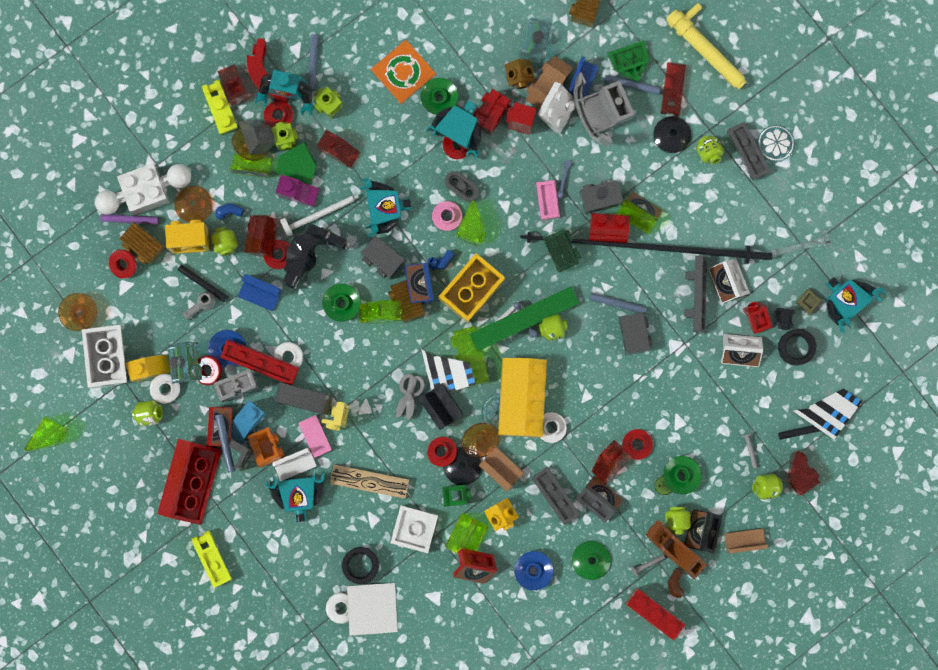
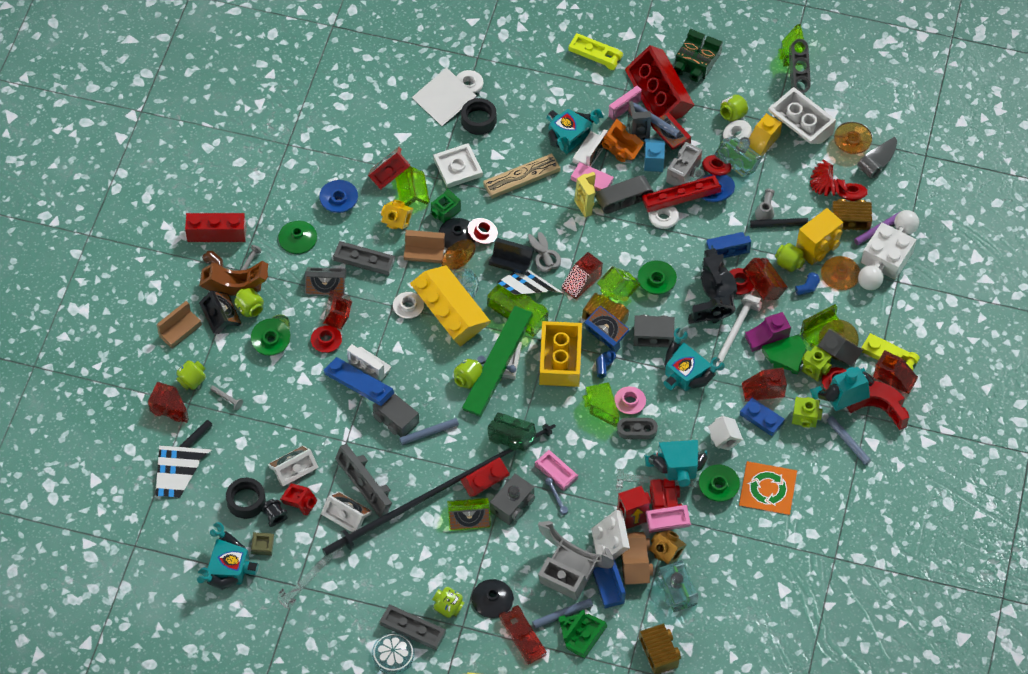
camera: 145 degrees right, 25 degrees down
none -> blue plate [323,357,395,406]
none -> white bracket [347,344,391,381]
none -> clear red slope [561,252,603,299]
none -> bright pink tile [608,86,642,120]
none -> bright pink tile [645,505,691,533]
none -> dark green hips [674,29,723,82]
none -> white brick [708,416,743,450]
none -> blue plate [740,398,785,437]
none -> dark grey beam [789,39,811,95]
none -> red hair [810,159,848,196]
none -> dark grey piece [857,137,897,179]

